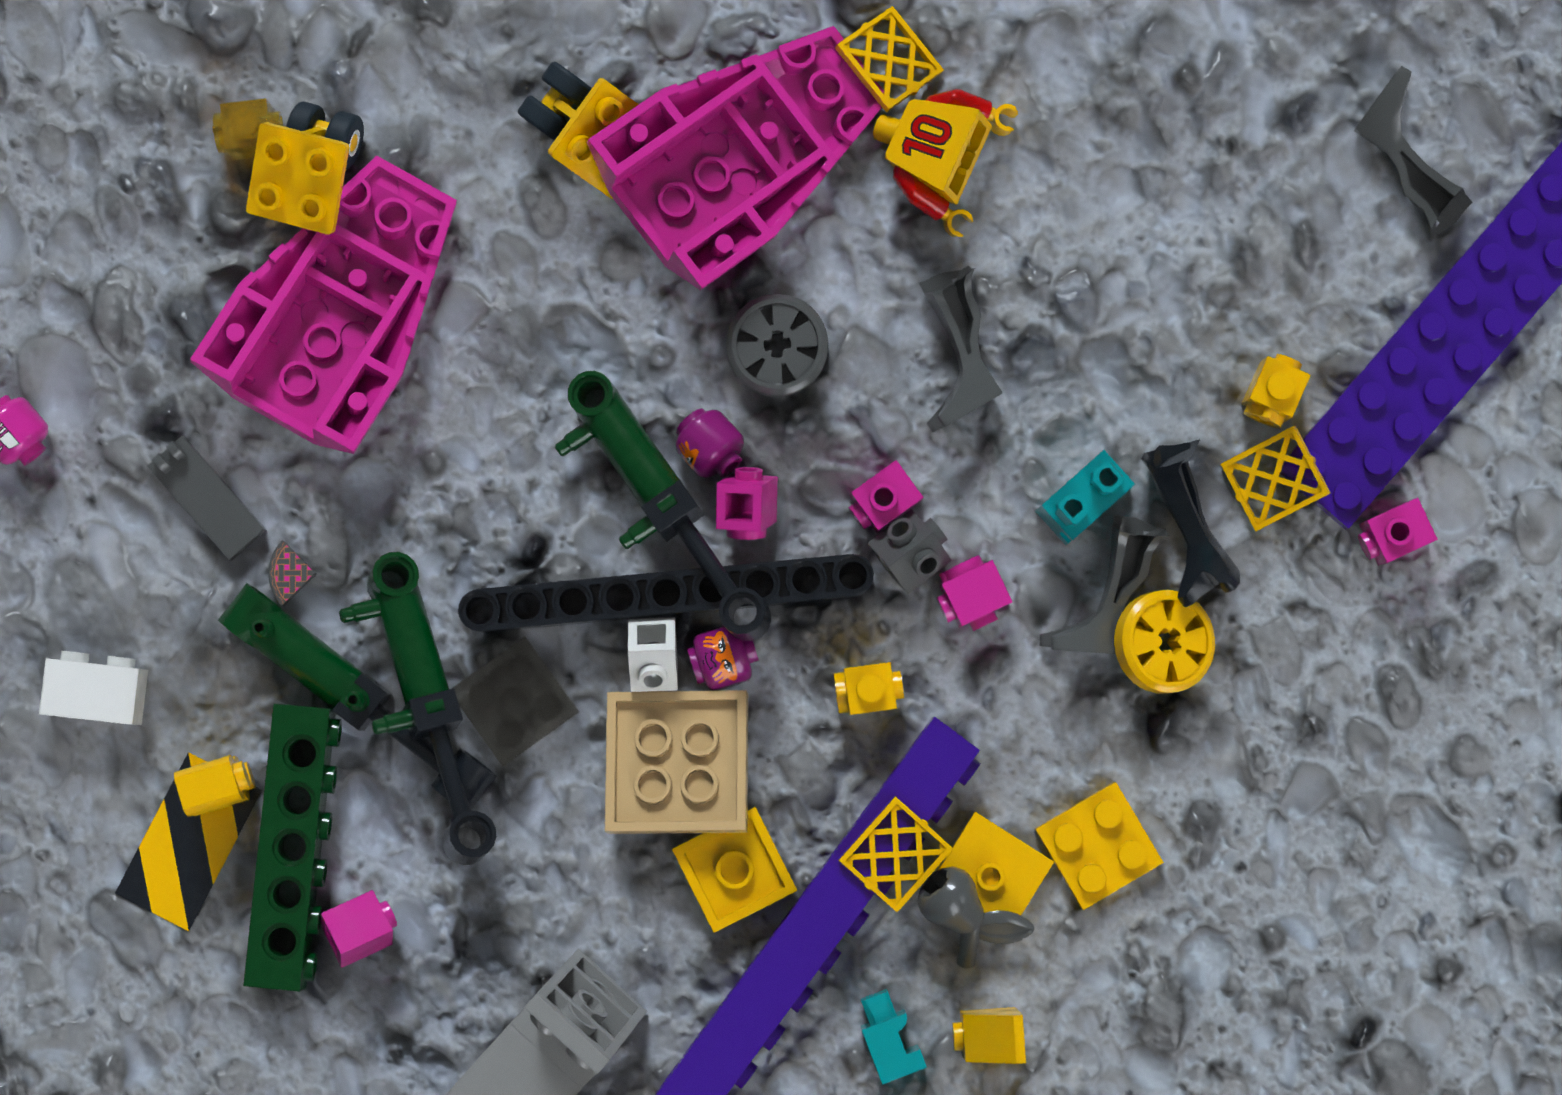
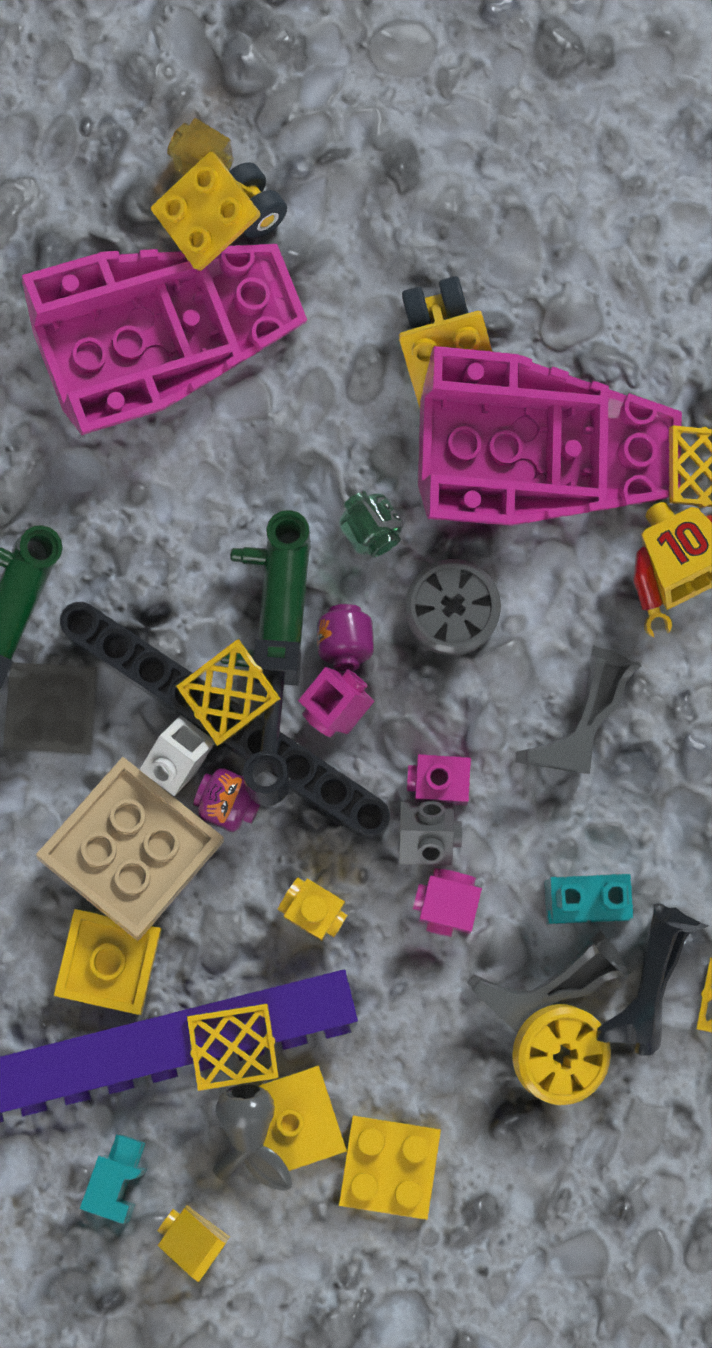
camera: 40 degrees right, 5 degrees down
none -> yellow window [176,639,280,746]
none -> clear green head [339,491,403,558]

